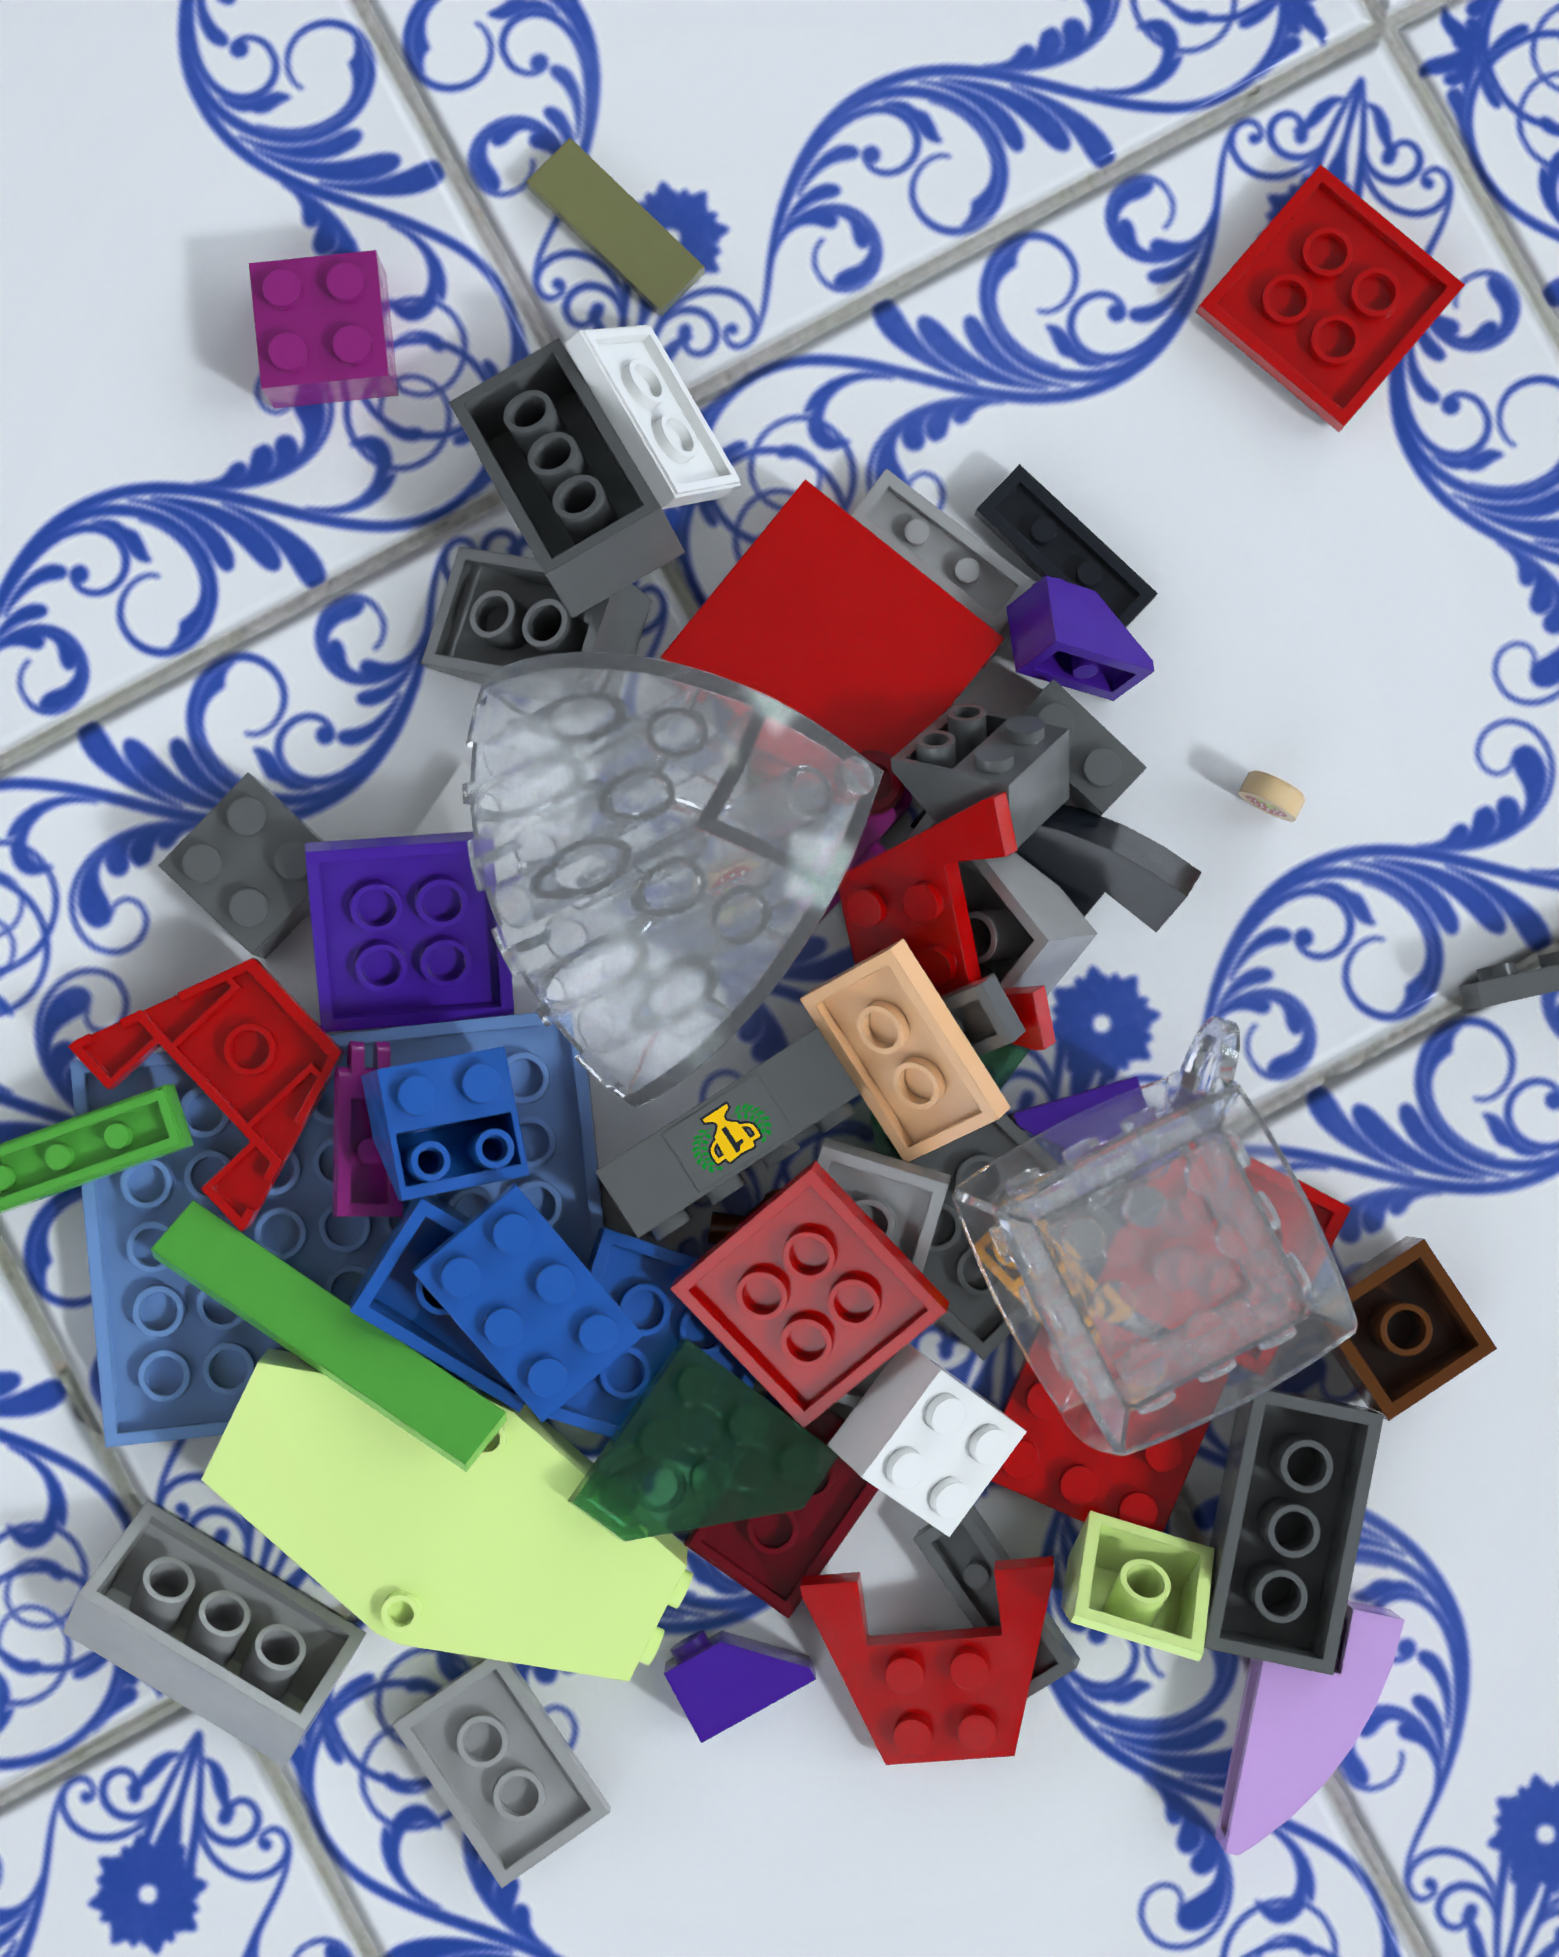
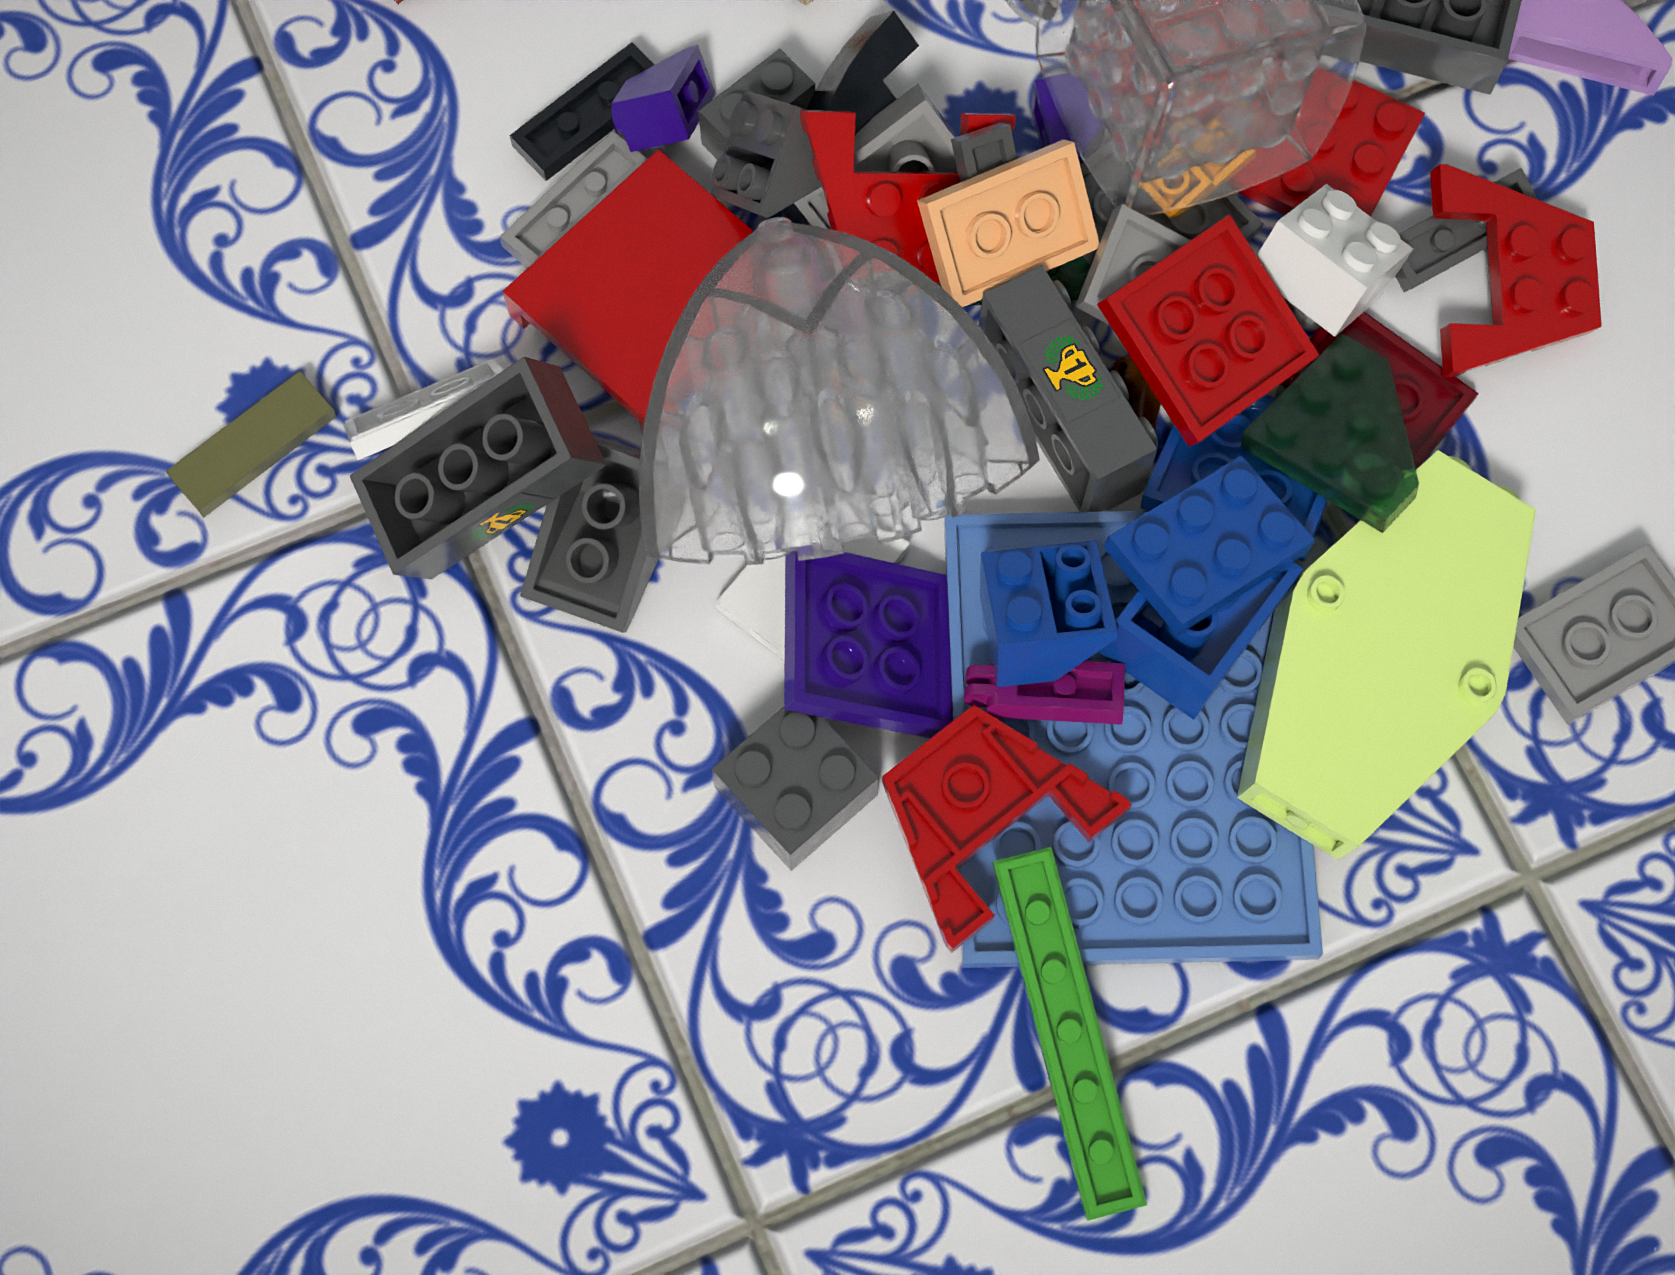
camera: 80 degrees left, 15 degrees down
light grey slope [63,1500,367,1767] -> none
bright green tile [151,1200,507,1472] -> none
magenta brick [249,250,399,409] -> none
dark purple slope [664,1630,816,1743] -> none
yellowish green slope [1061,1511,1215,1661] -> none

